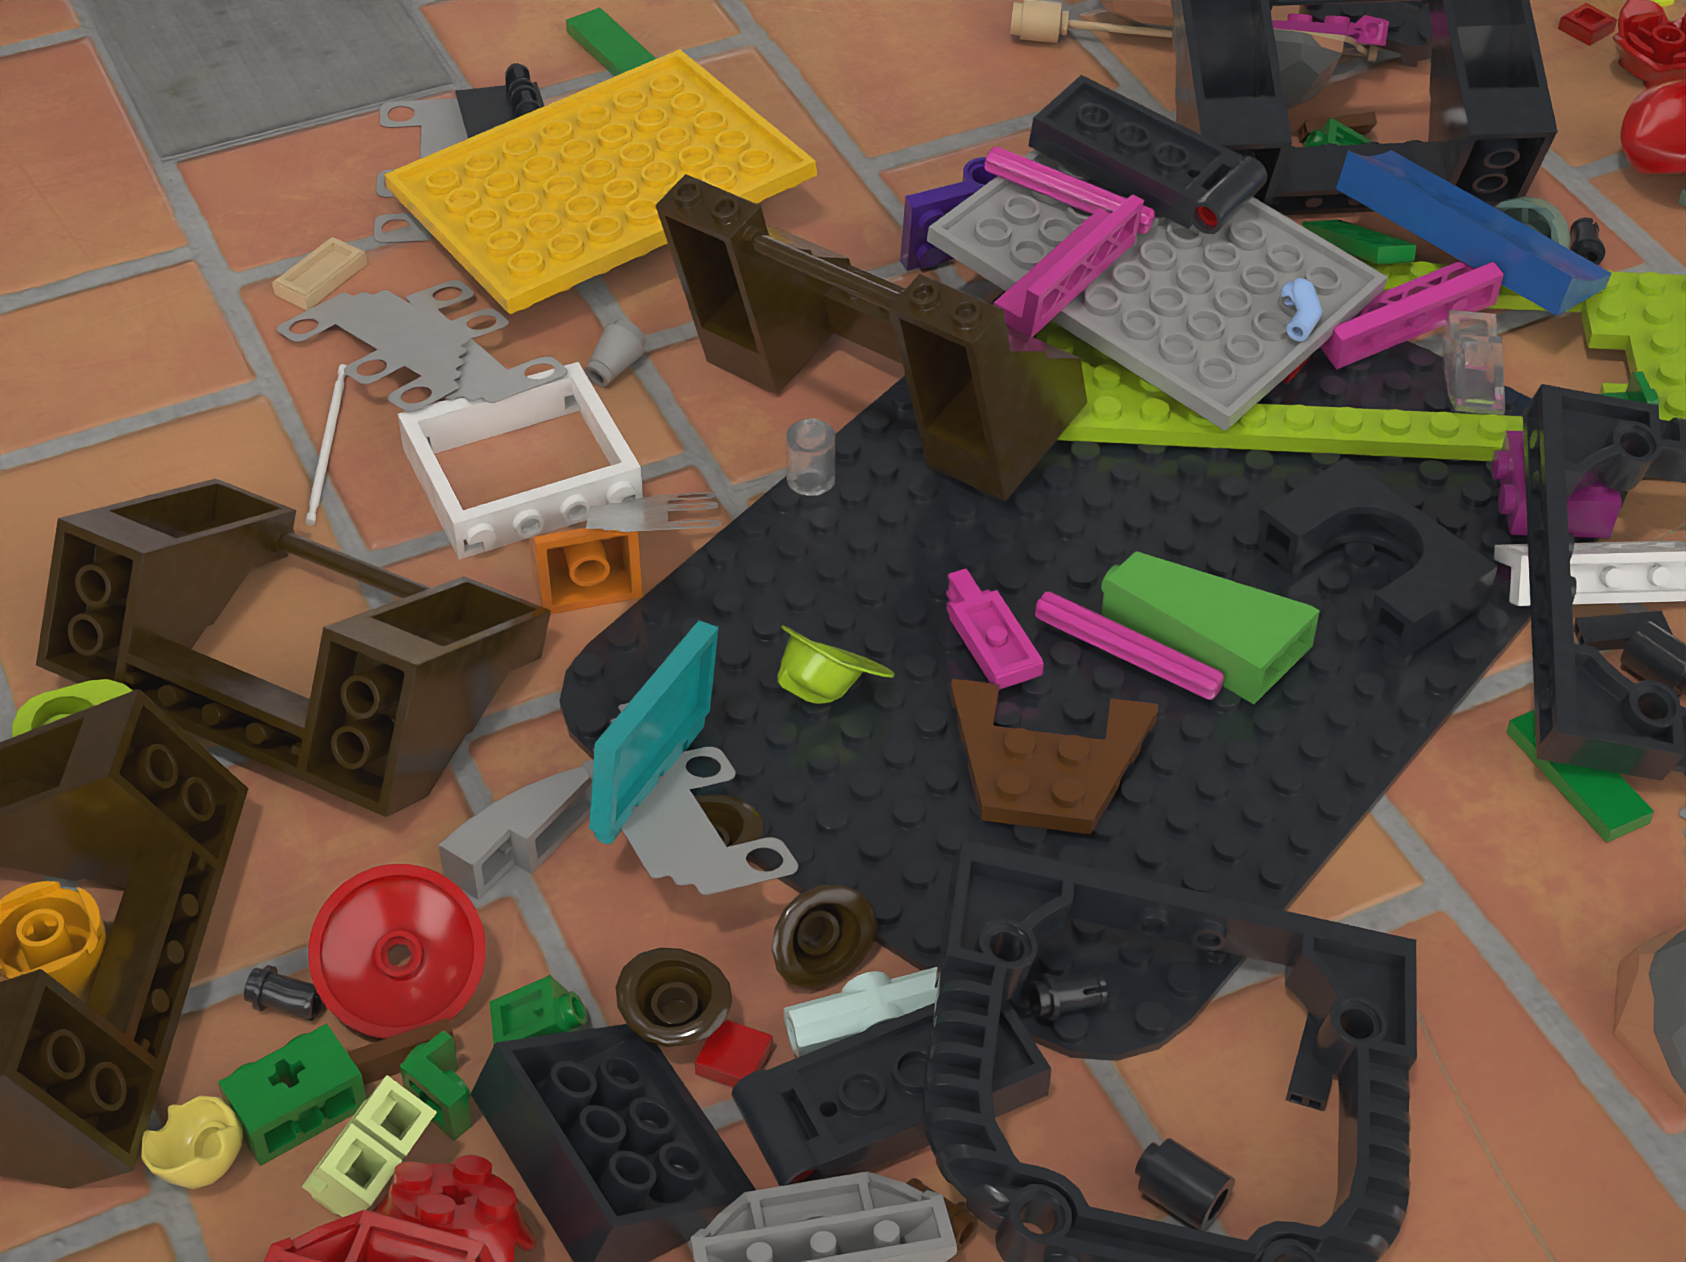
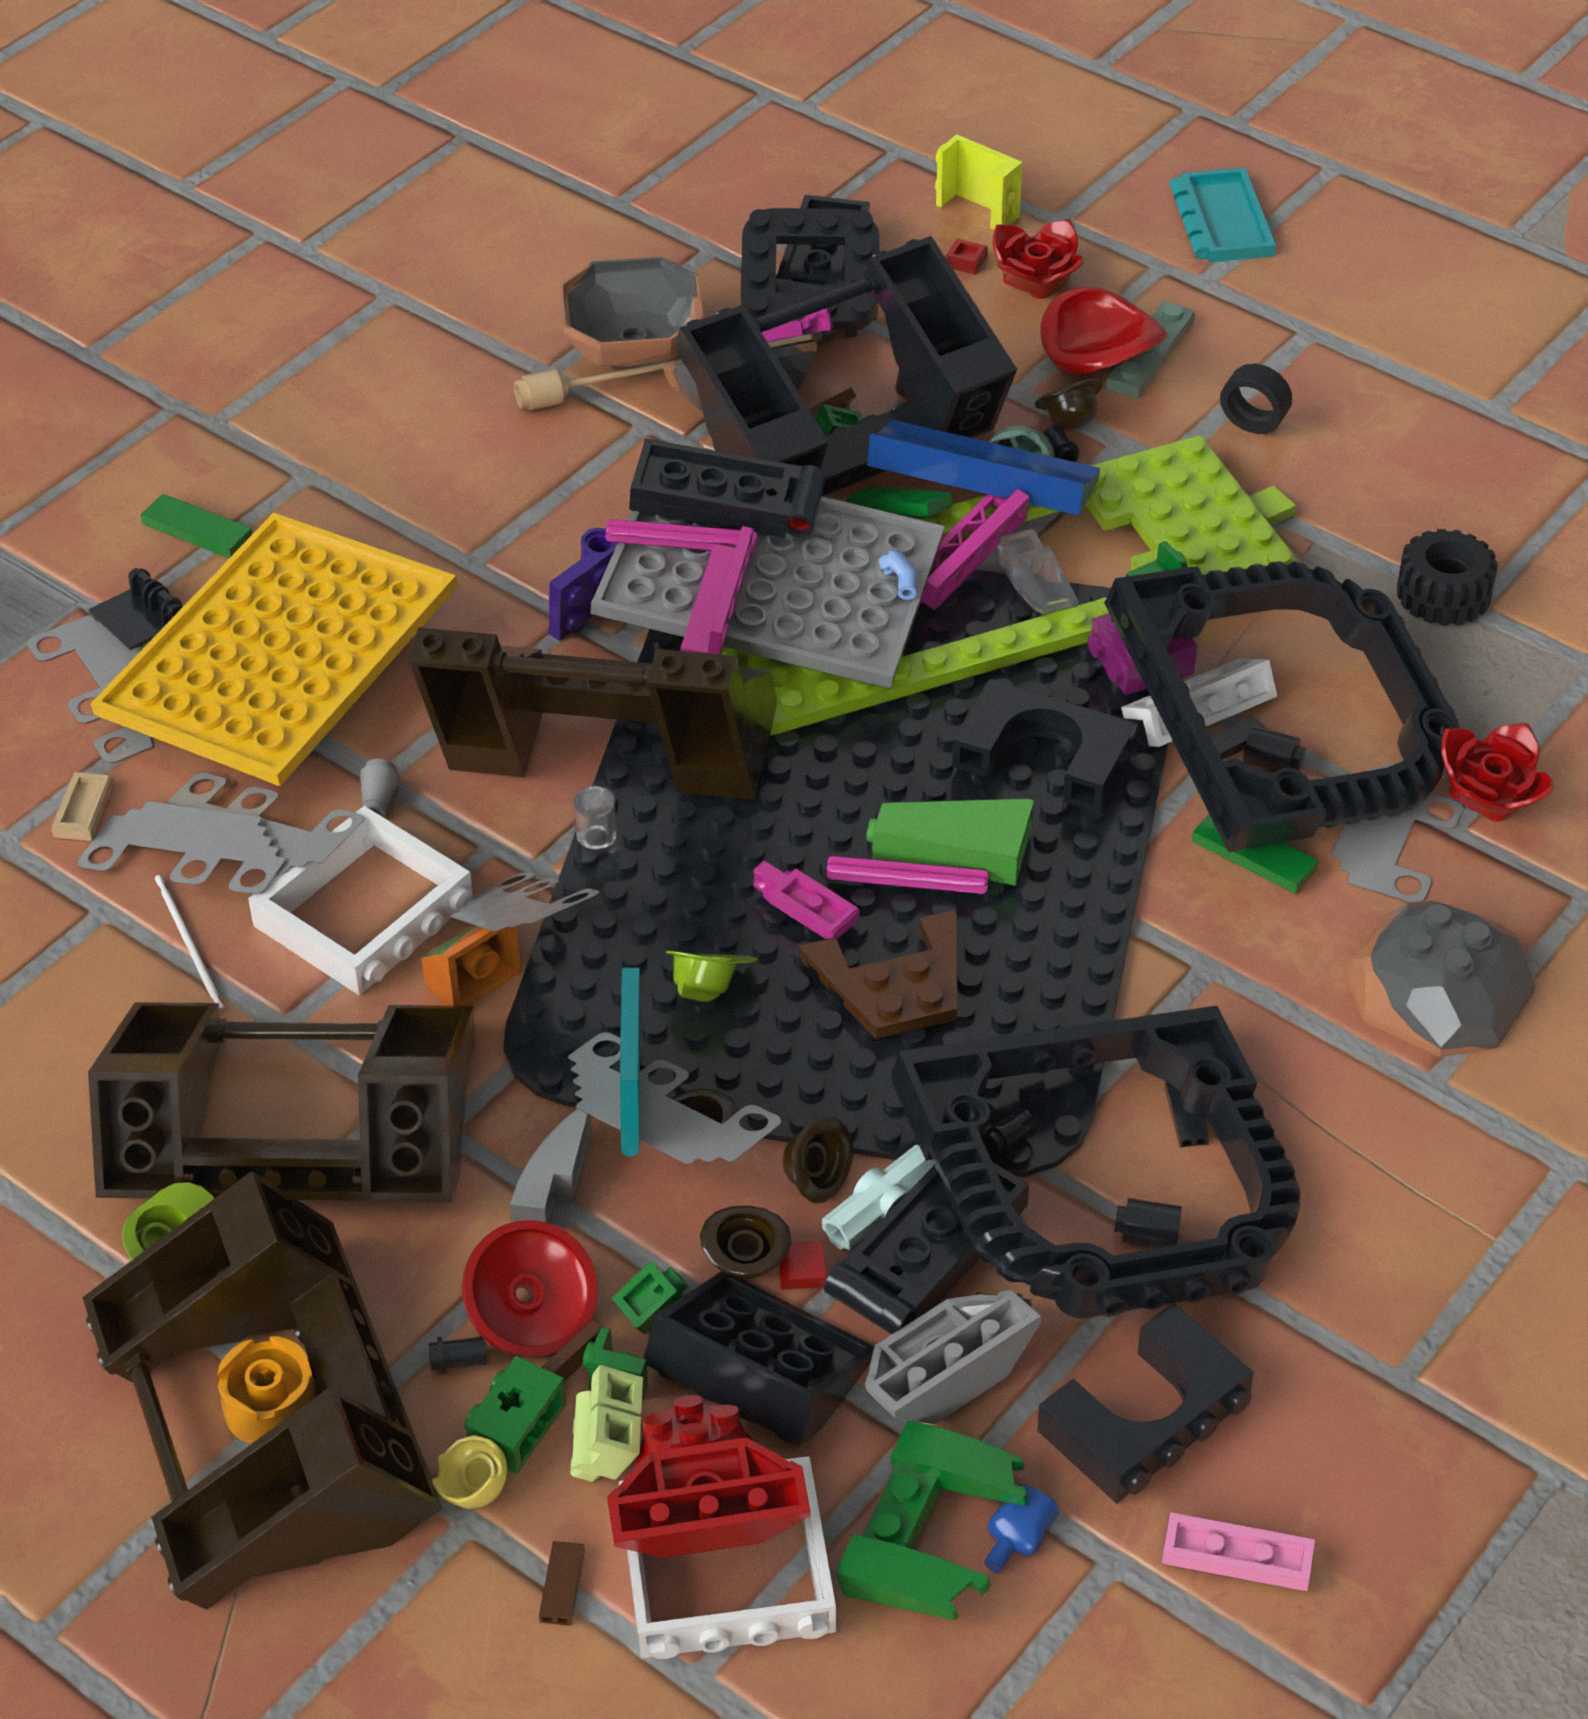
camera: 25 degrees left, 0 degrees up
none -> dark brown hat [1034,378,1103,429]

